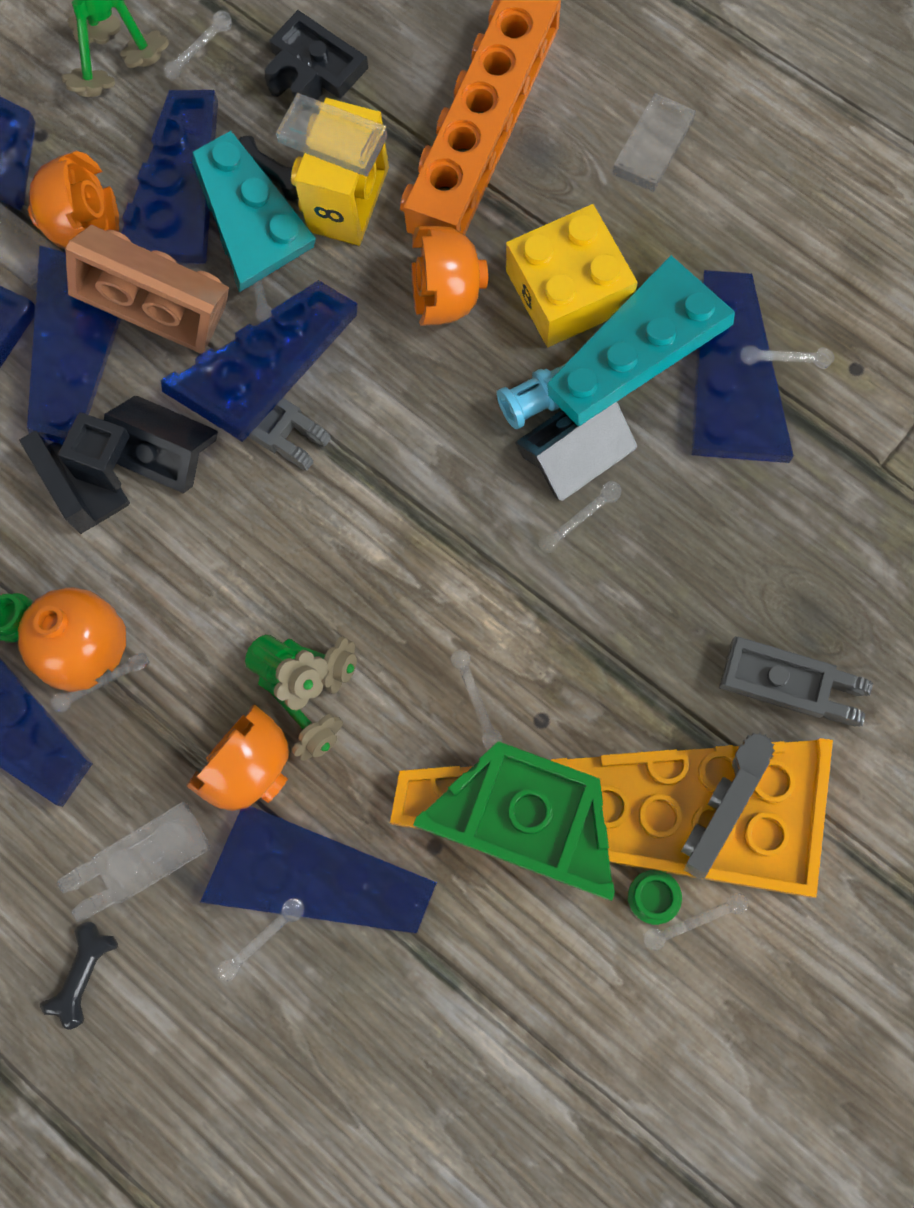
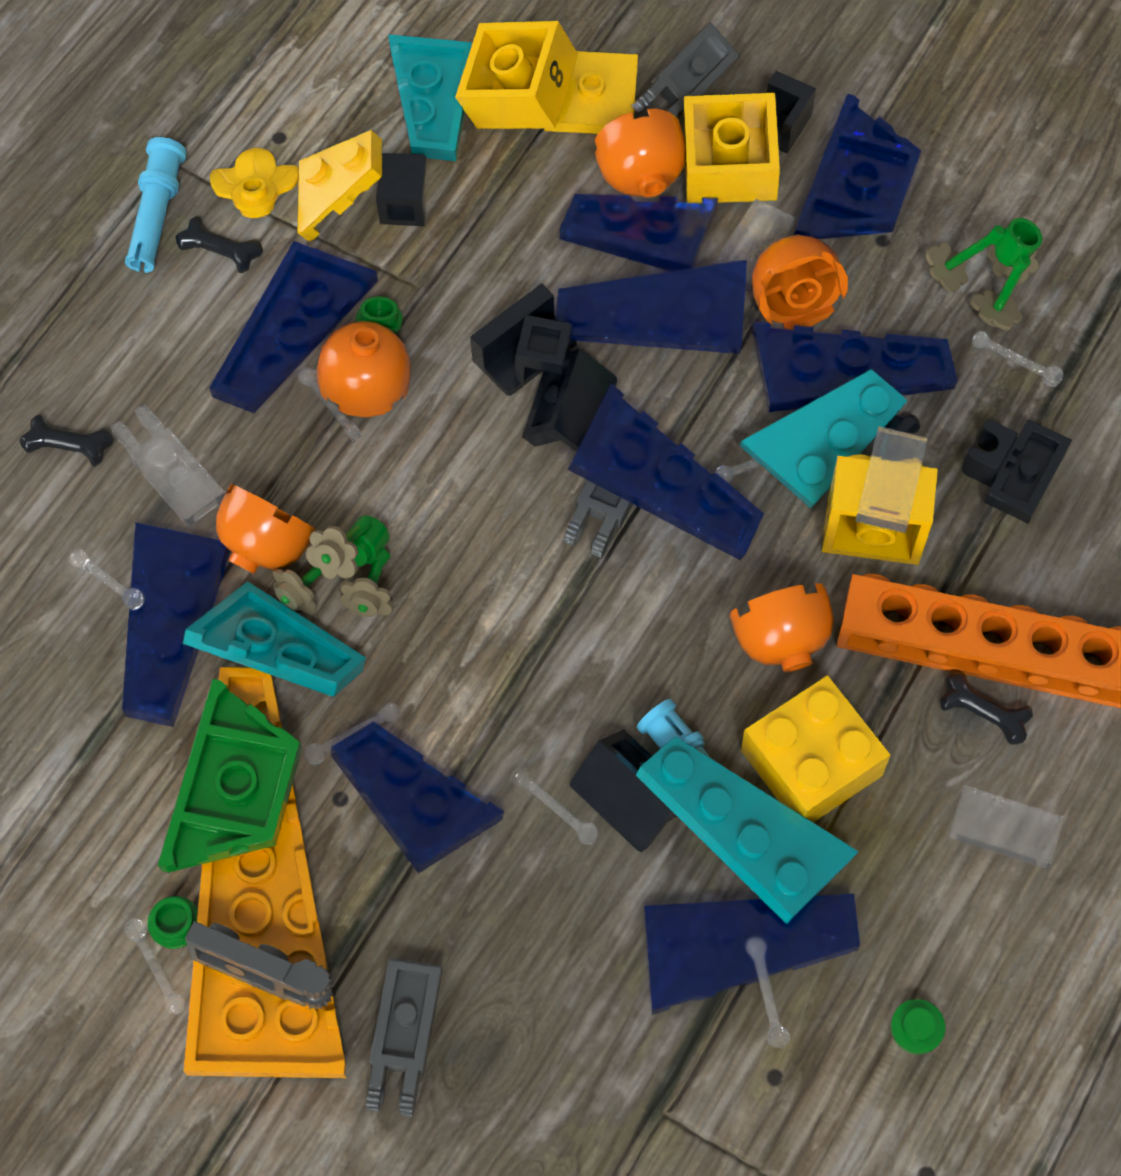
camera: 75 degrees right, 10 degrees down
nougat slope [65,225,229,355] -> none
none -> teal wing [183,581,366,697]
none -> clear blue wing [331,721,504,873]
none -> green plate [890,999,946,1055]
none -> black piece [940,672,1033,745]

